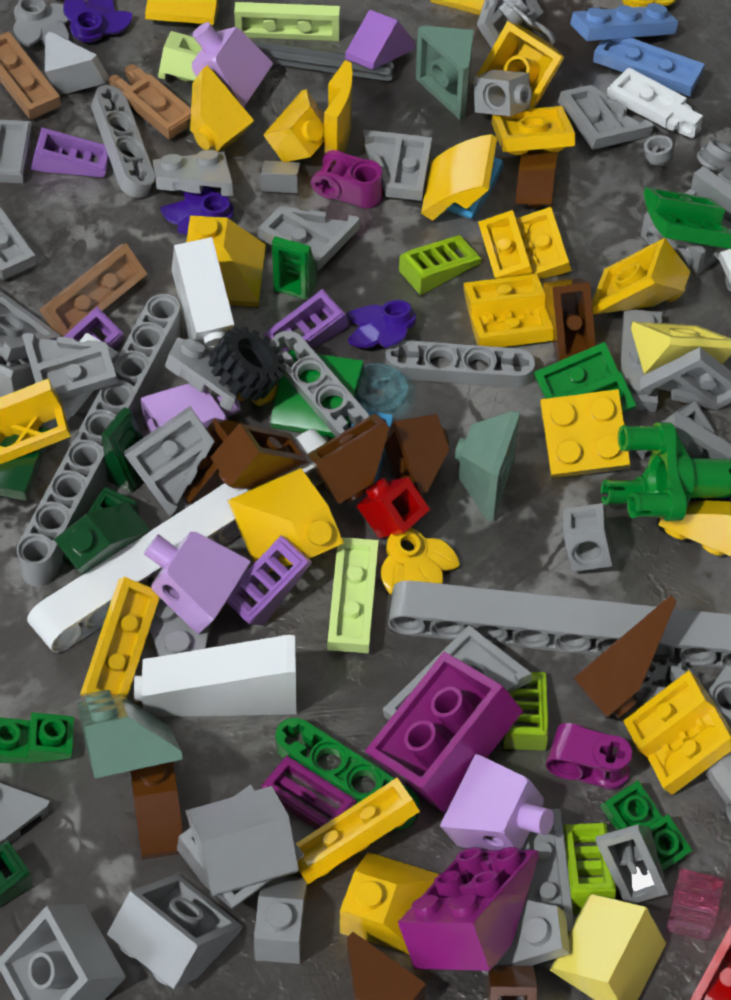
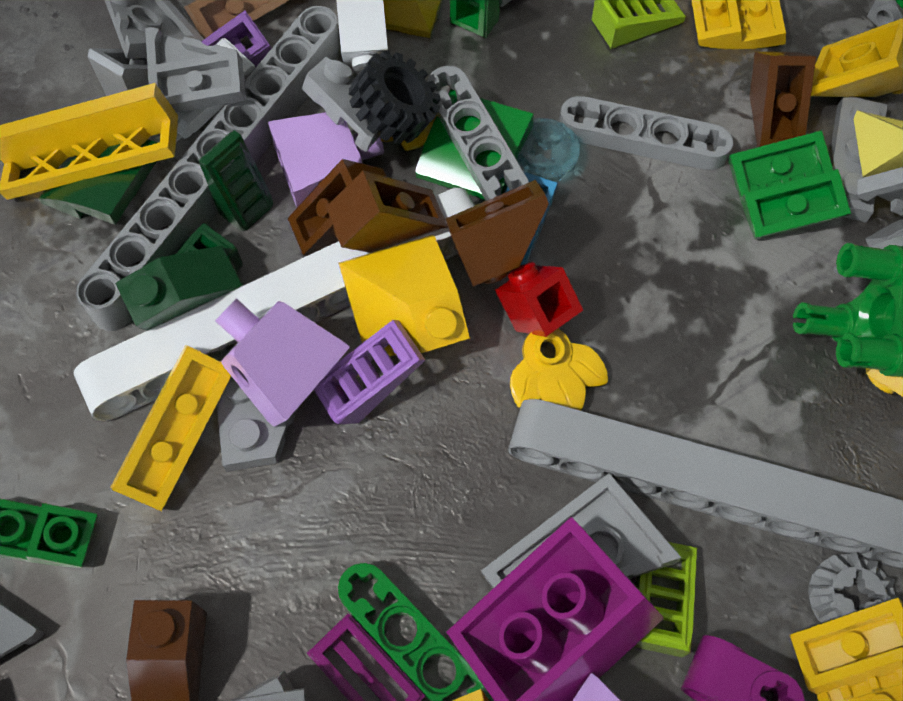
camera: 10 degrees right, 10 degrees up
sand green slope [77,690,183,778] -> none
light grey wing [124,406,215,516] -> none
white slope [134,635,297,717] -> none
medium lavender slope [263,289,349,352] -> none
yellowish green plate [327,537,379,653] -> none
dark purple plate [346,300,416,348] -> none
reddish brown slope [384,414,450,497] -> none
sand green slope [454,411,520,521] -> none
yellow slope [464,274,554,347] -> none
yellow plate [540,389,630,479] -> none
light grey brick [563,503,612,572] -> none
reddish brown slope [572,595,677,718] -> none

